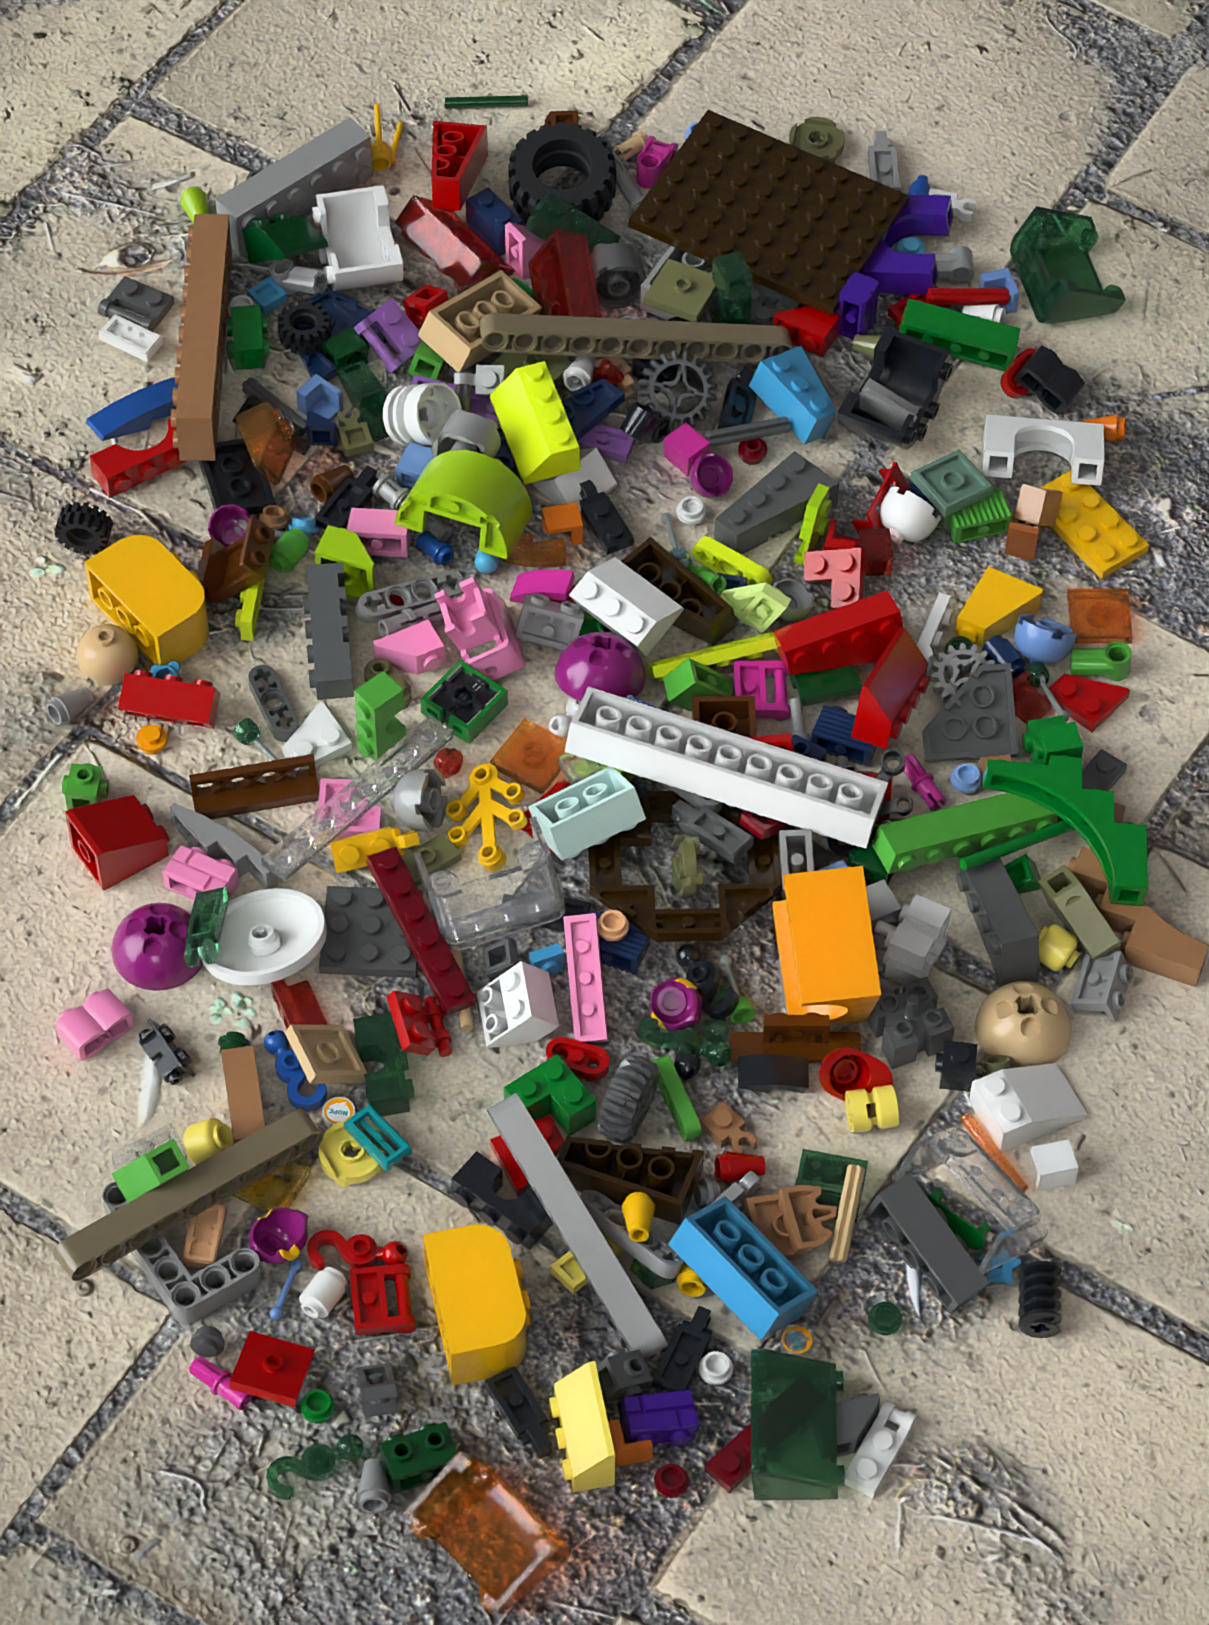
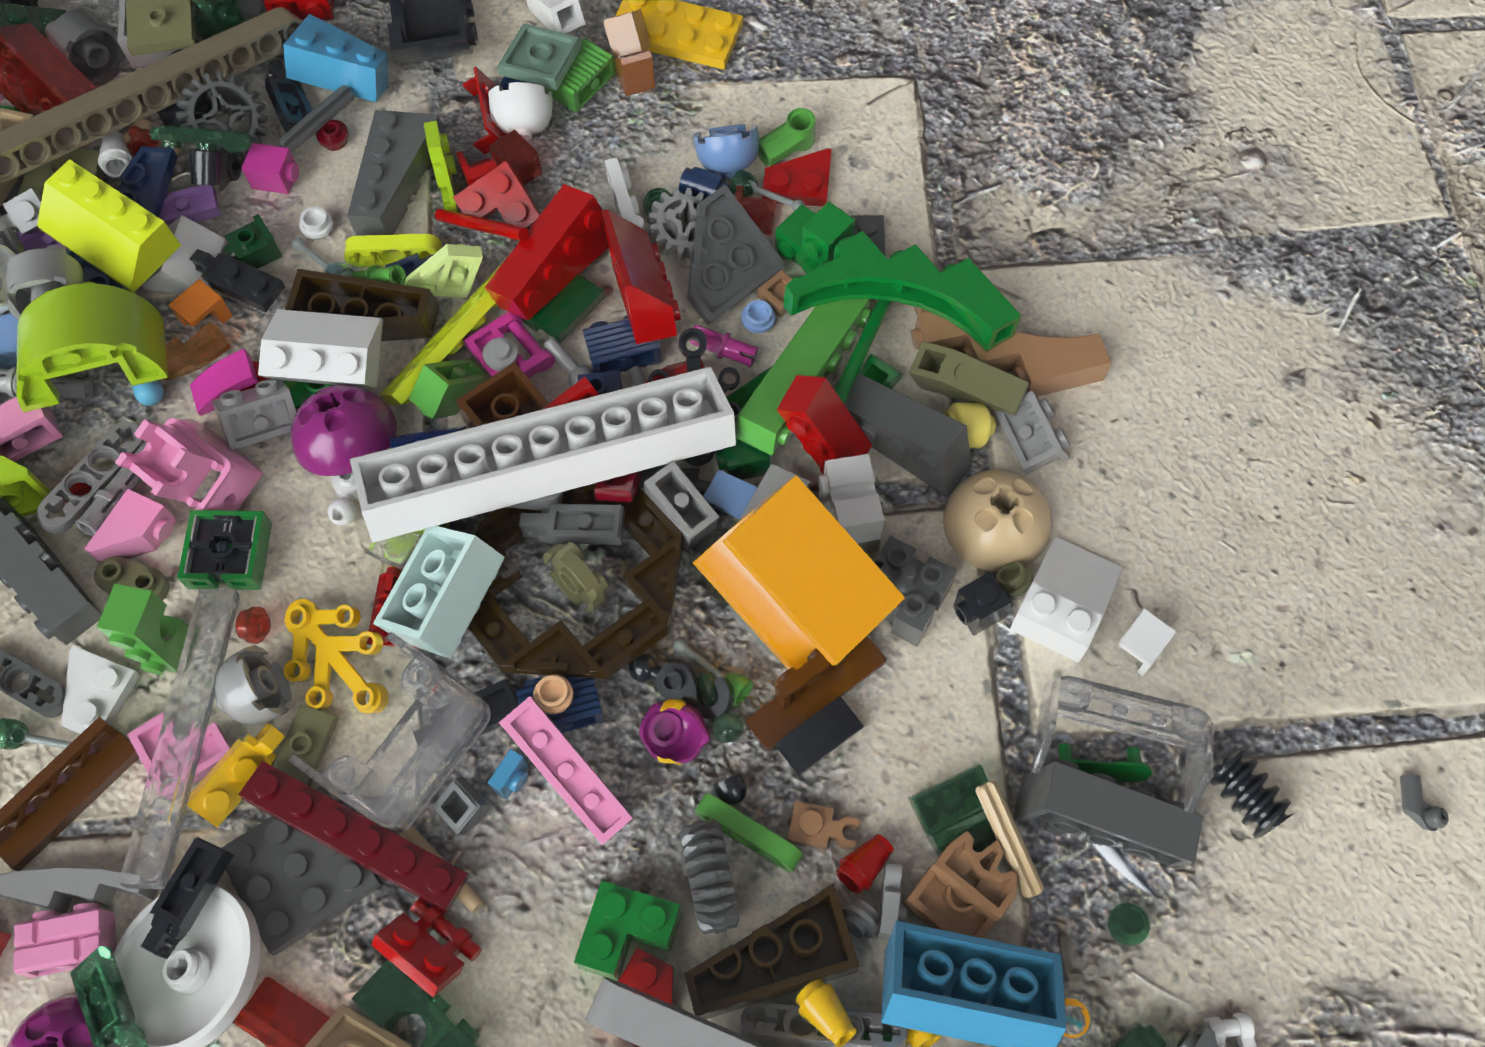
camera: 35 degrees left, 10 degrees up
blue pin [416,531,454,565] -> none
white slope [477,961,559,1048] -> none
clear orange plate [490,718,574,795] -> none
red plate [546,1037,609,1081] -> none
clear green piece [636,1018,731,1067] -> none
magenta hair [689,453,733,498] -> none
light grey hair [773,579,815,622] -> none
red piece [819,1047,893,1108] -> none
light yellow wheel [845,1085,899,1134] -> none
light grey panel [859,378,920,431] -> none
yellow slope [955,566,1043,647] -> none
clear orange bar [960,1112,1028,1195] -> none
dark azure plate [977,1245,1021,1285] -> none
clear orange plate [1067,589,1133,643] -> none
none -> black hinge [140,837,234,959]
none -> clear green hinge [150,125,253,153]
none -> dark green brick [223,214,283,269]
none -> red bar [434,208,529,241]
none -> light grey plate [483,337,518,371]
none -> red brick [777,375,872,475]
none -> dark grey arm [1400,774,1449,831]

